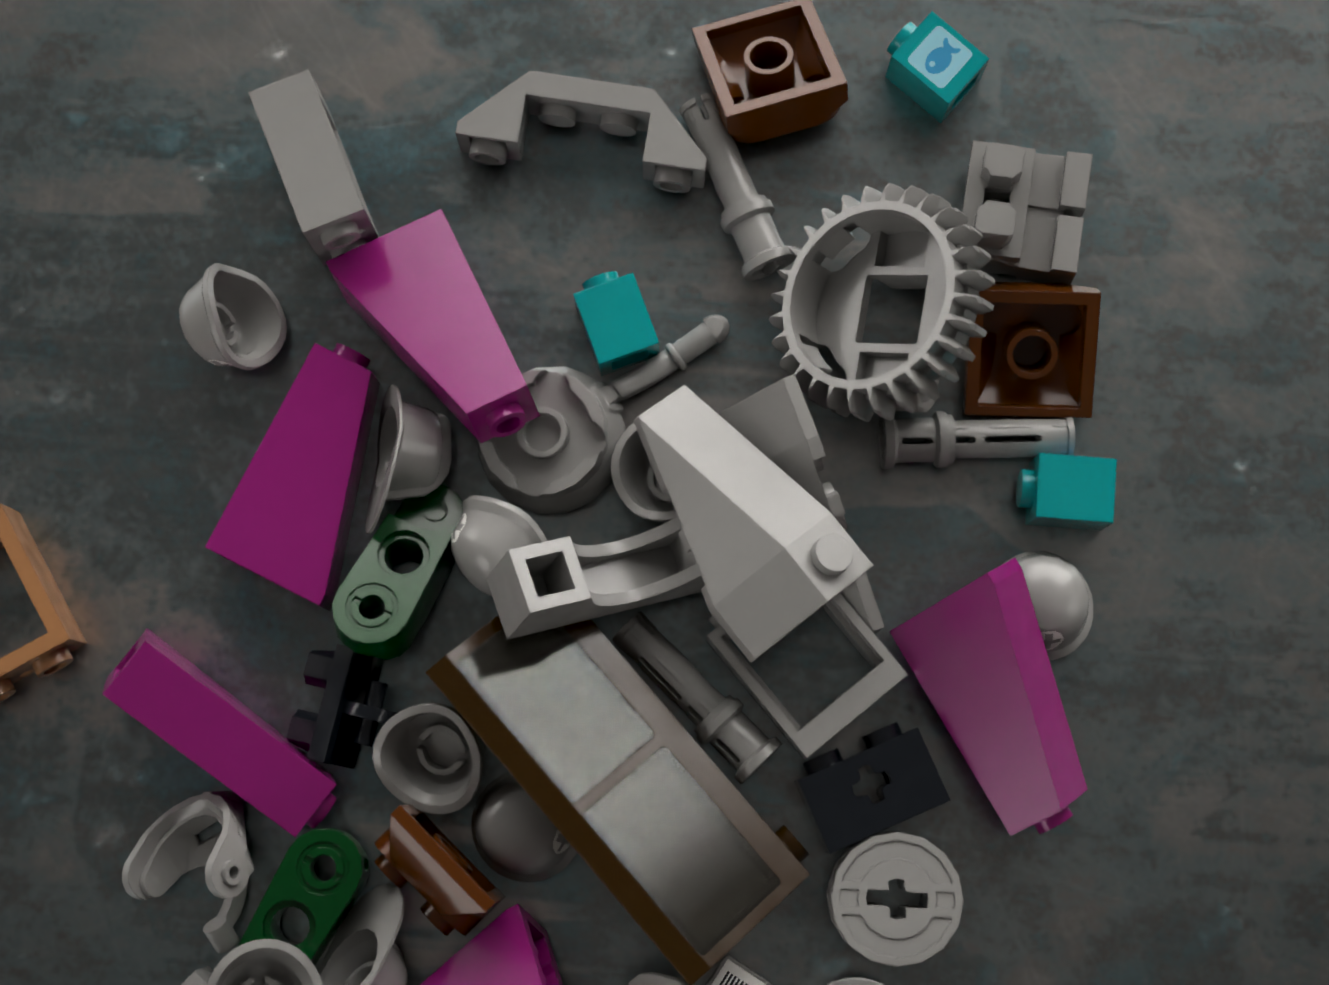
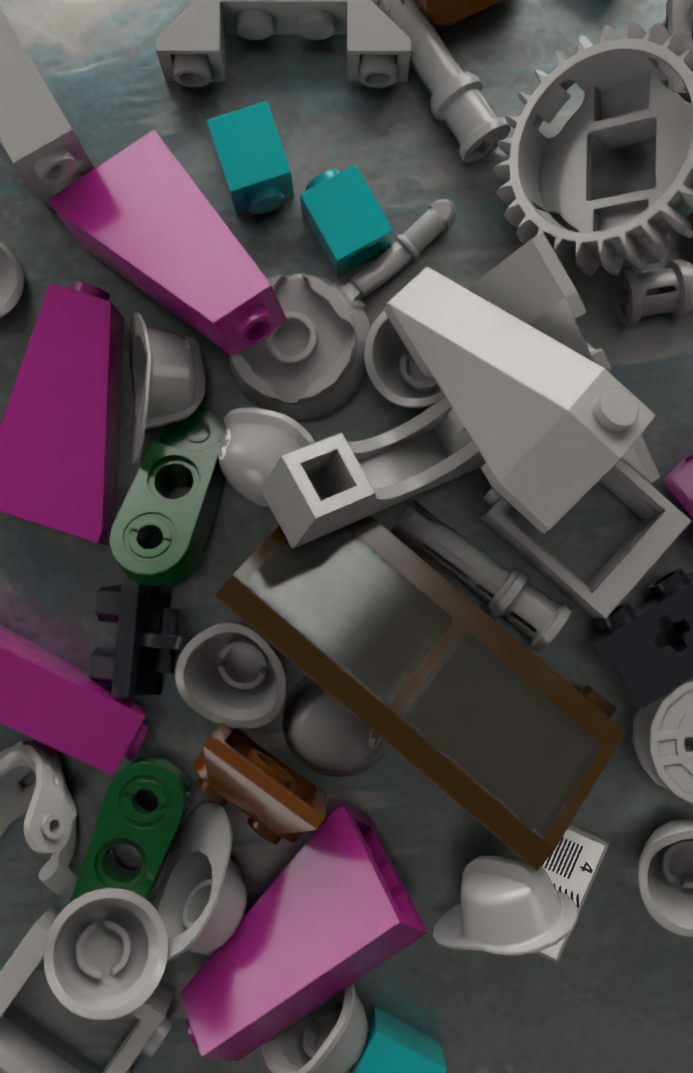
camera: 15 degrees left, 5 degrees up
none -> teal brick [206,101,294,214]

